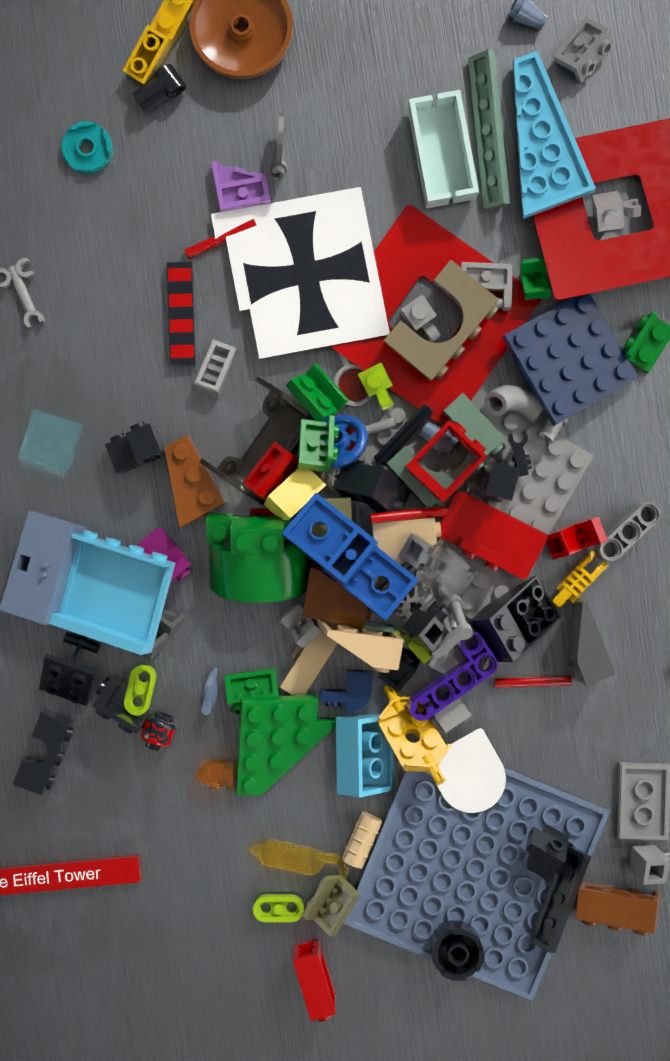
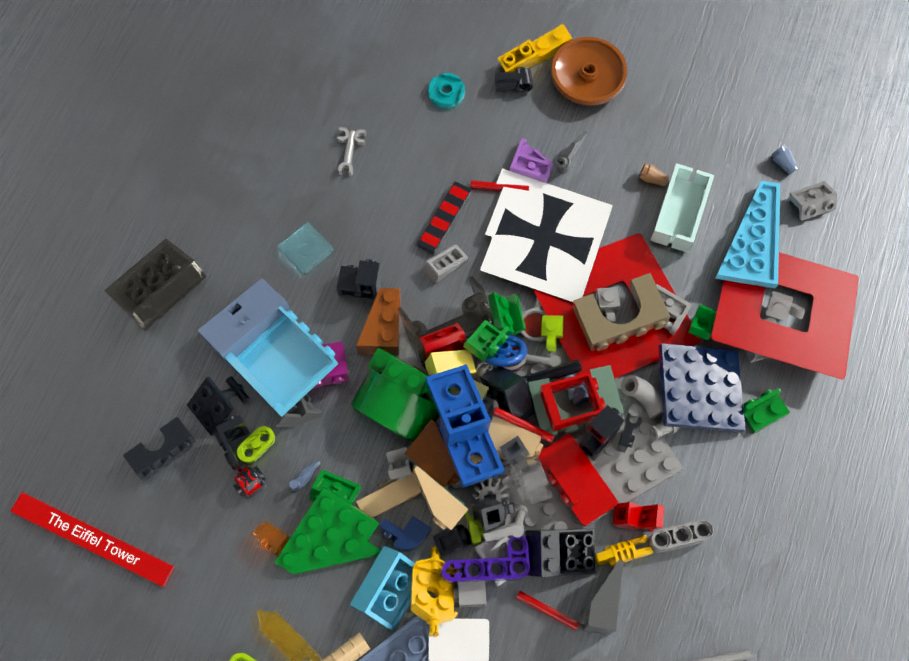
camera: 30 degrees right, 20 degrees down
sand green plate [468,49,510,210] -> none
none -> medium nougat cone [639,163,669,187]

